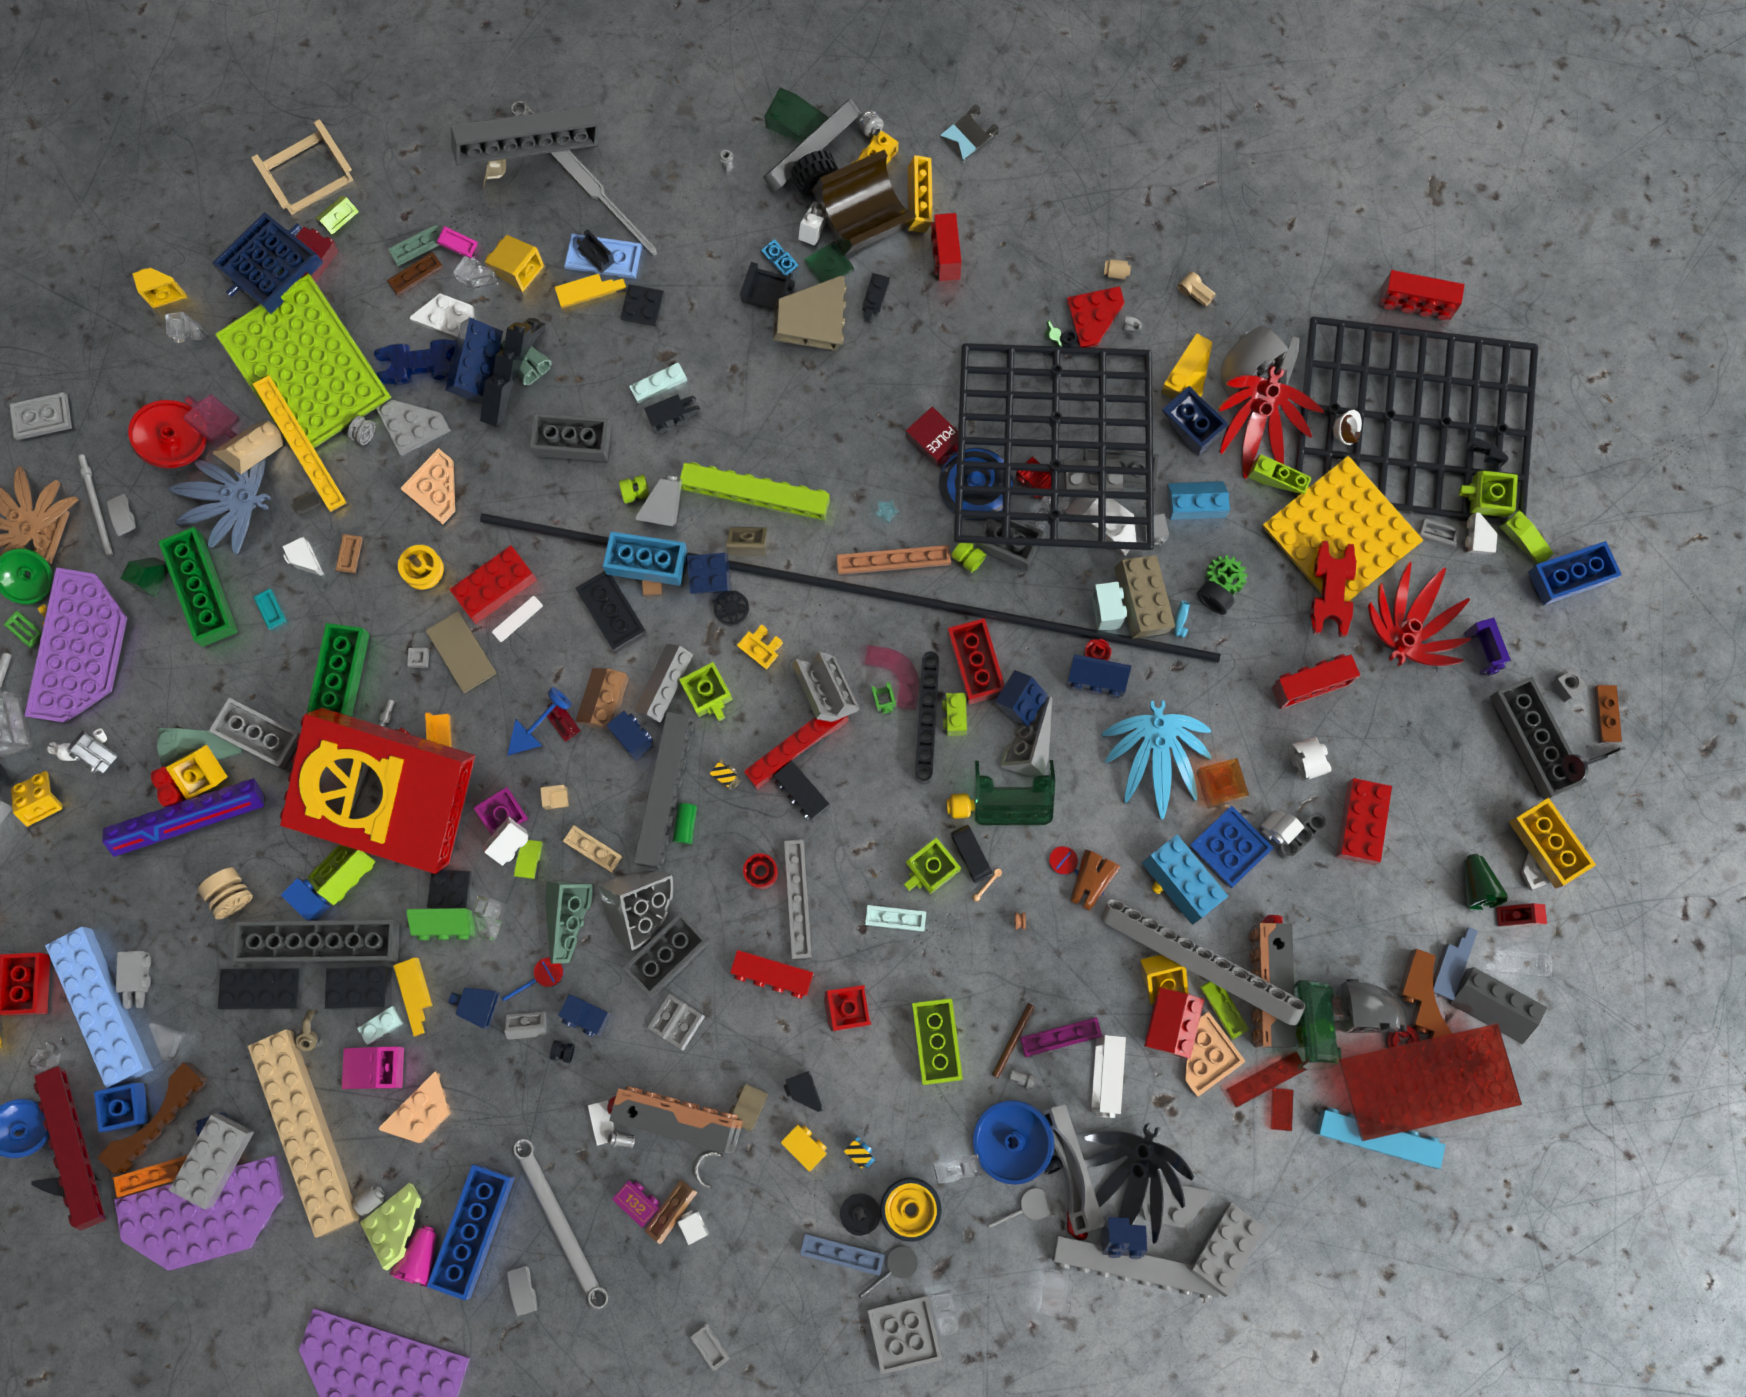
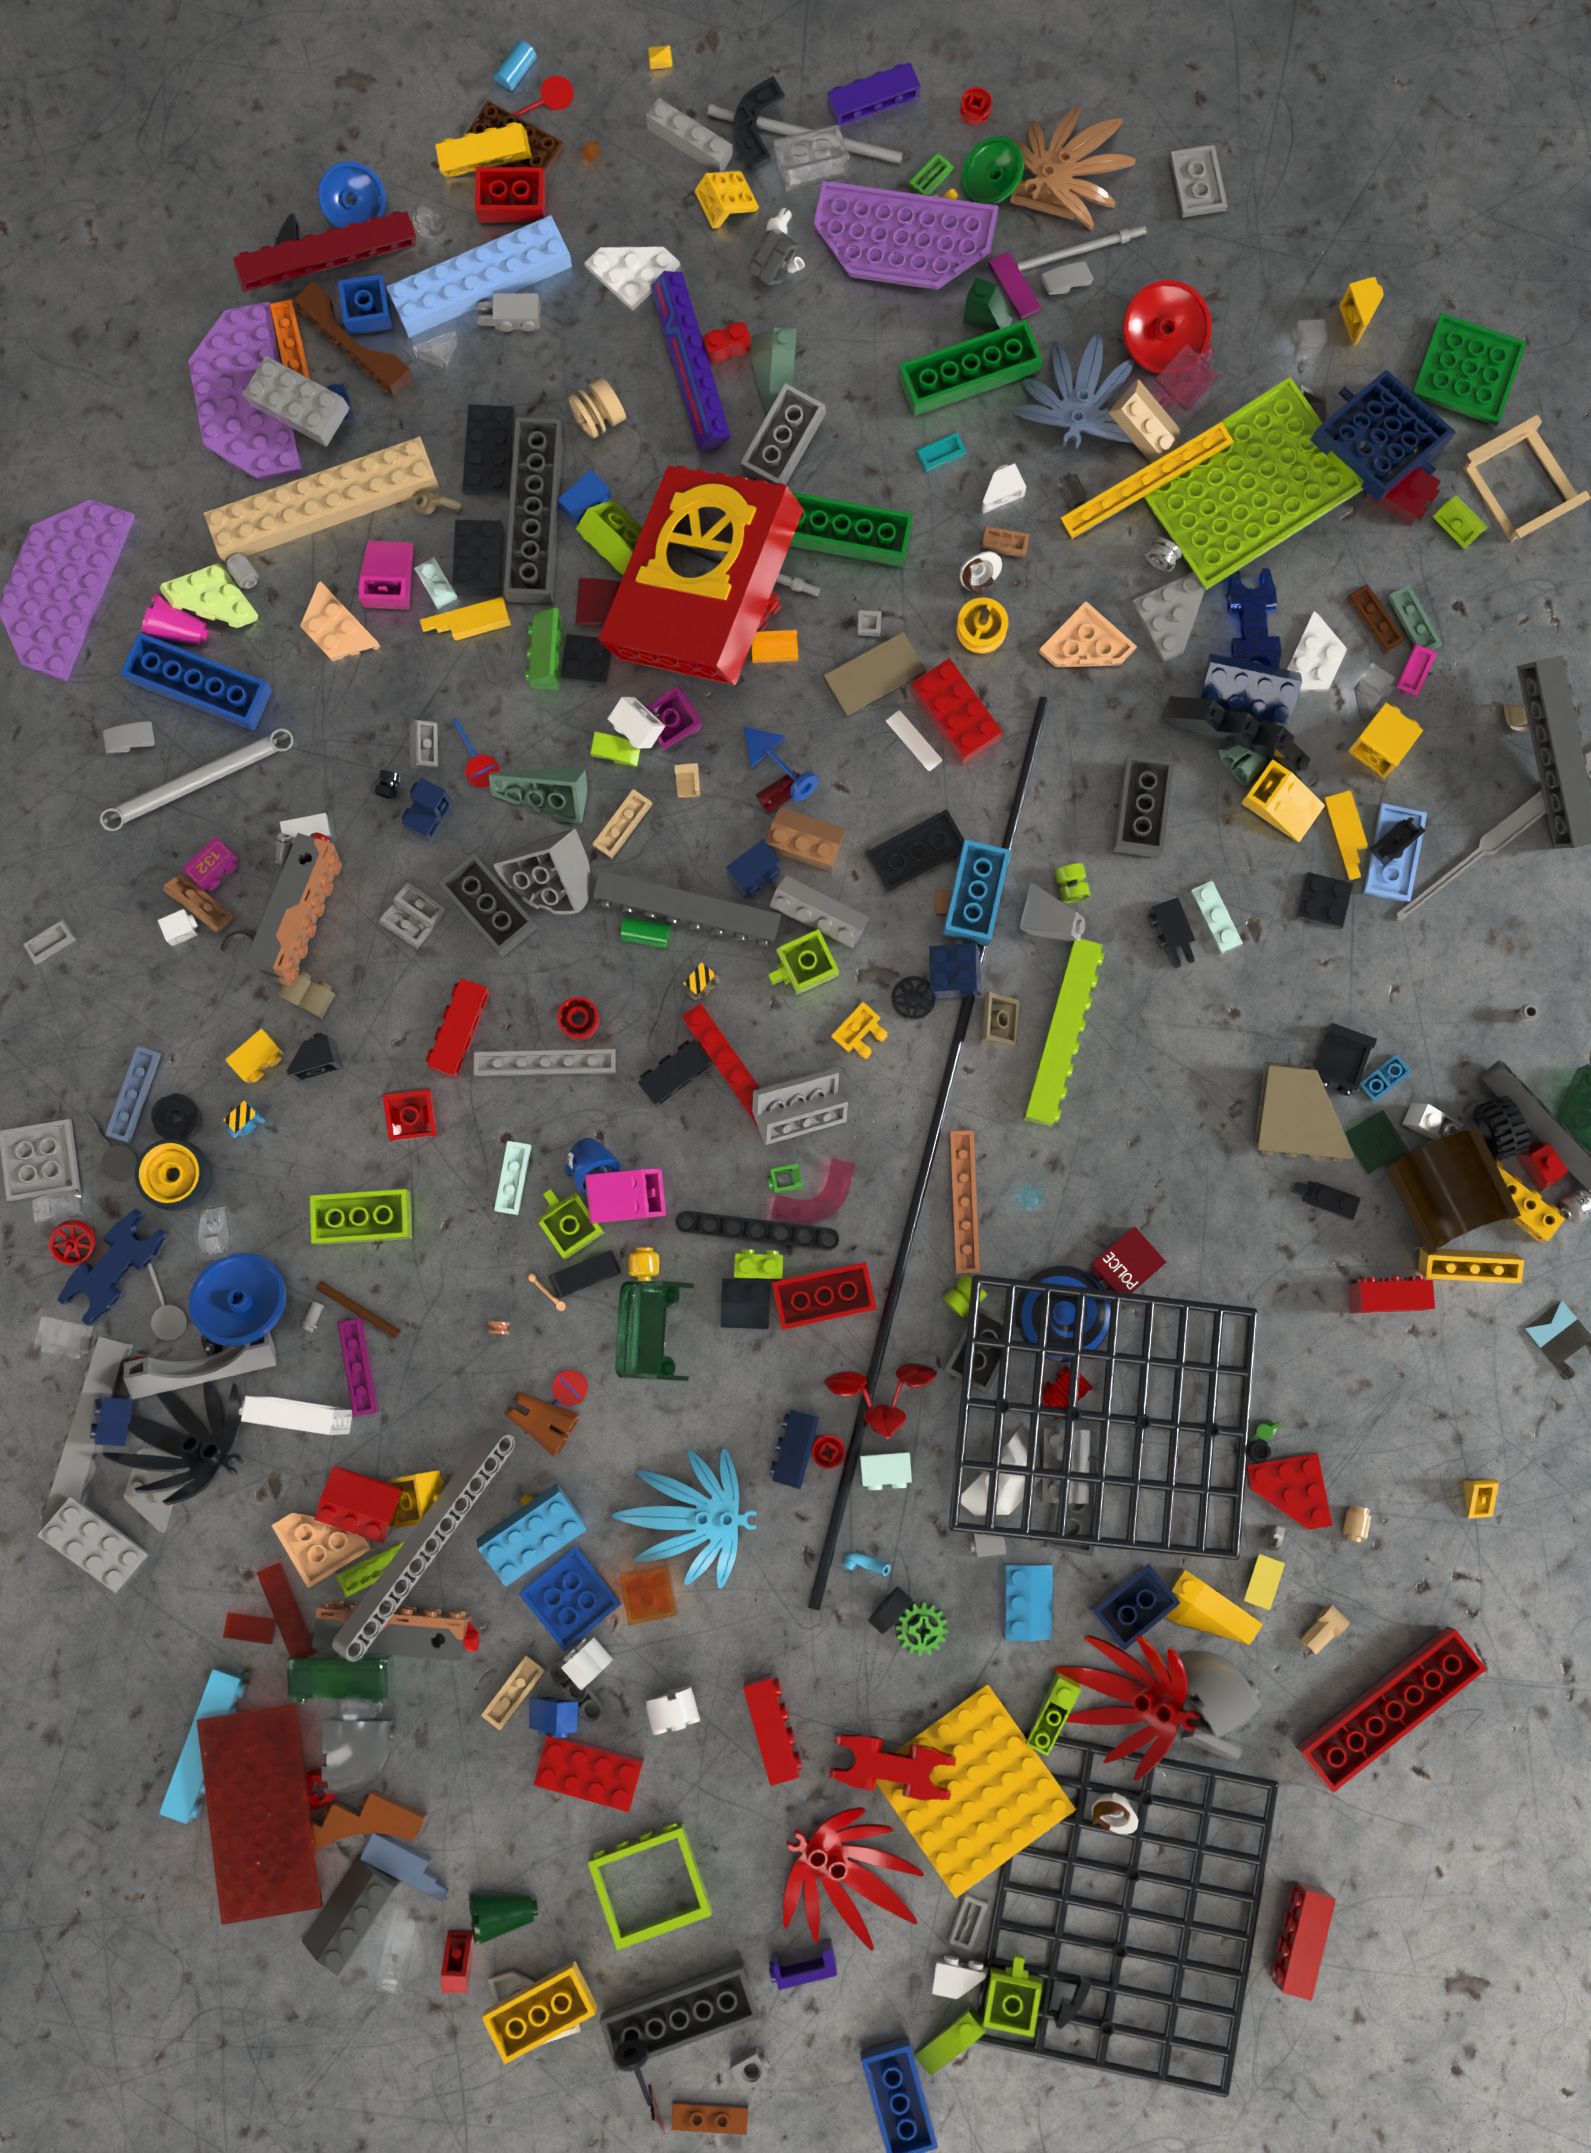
camera: 90 degrees right, 5 degrees up
yellow slope [166,744,228,800] -> none
dark blue torso [448,987,500,1029] -> none
clear slope [471,895,508,942] -> none
dark blue brick [995,670,1048,727] -> none
light grey wedge [1000,697,1052,776] -> none
dark tan brick [1114,555,1175,639] -> none
none -> red wheel [49,1219,96,1265]
none -> dark blue piece [57,1209,169,1325]
none -> tan plate [481,1654,546,1731]
none -> blue brick [529,1696,578,1738]
none -> blue piece [565,1138,620,1194]
none -> dark red slope [575,578,621,627]
none -> white plate [585,247,680,311]
none -> dark pink slope [585,1168,666,1223]
none -> lime window [588,1823,712,1951]
none -> black slope [721,1278,771,1329]
none -> red plant [823,1363,937,1439]
none -> white piece [959,551,1002,594]
none -> magenta tile [988,251,1041,320]
none -> yellow slope [1241,759,1325,843]
none -> light yellow hinge [1244,1554,1285,1610]
none -> red brick [1296,1626,1487,1793]
none -> green plate [1413,313,1527,426]
none -> yellow slope [1463,1479,1499,1519]
none -> red torso [1515,1142,1568,1192]

